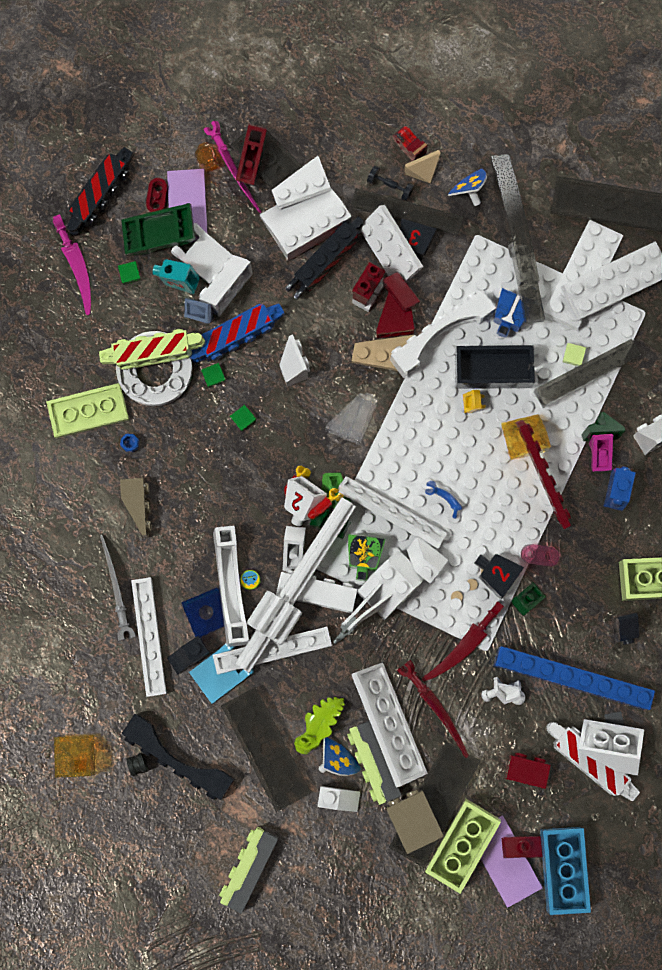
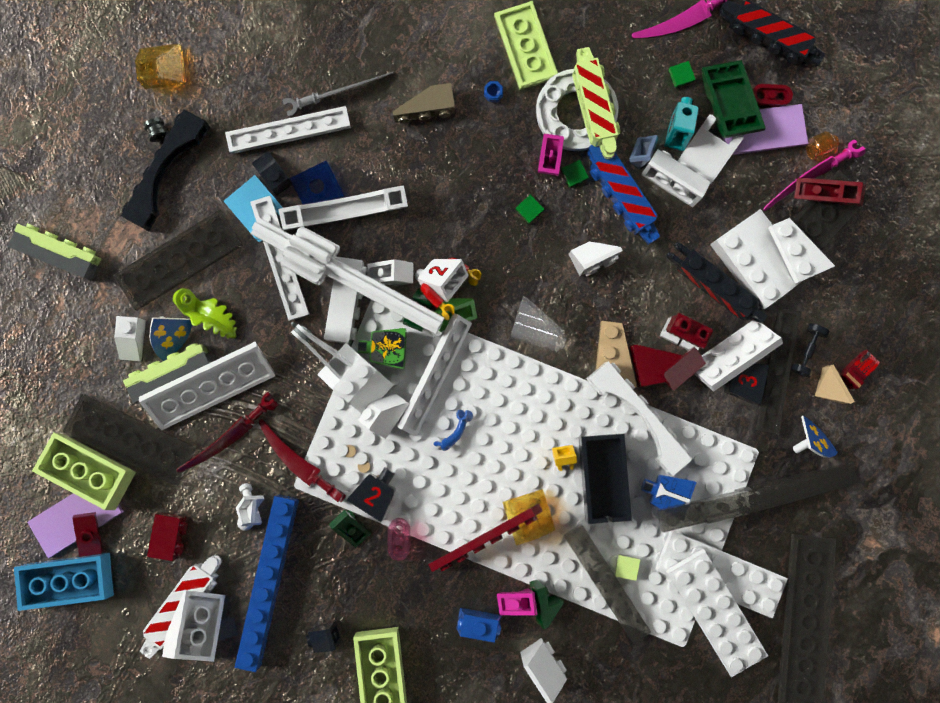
camera: 80 degrees right, 5 degrees up
tile [240,570,260,590] -> none
dark tan brick [386,789,444,854] -> none
none -> dark pink slope [538,133,564,176]

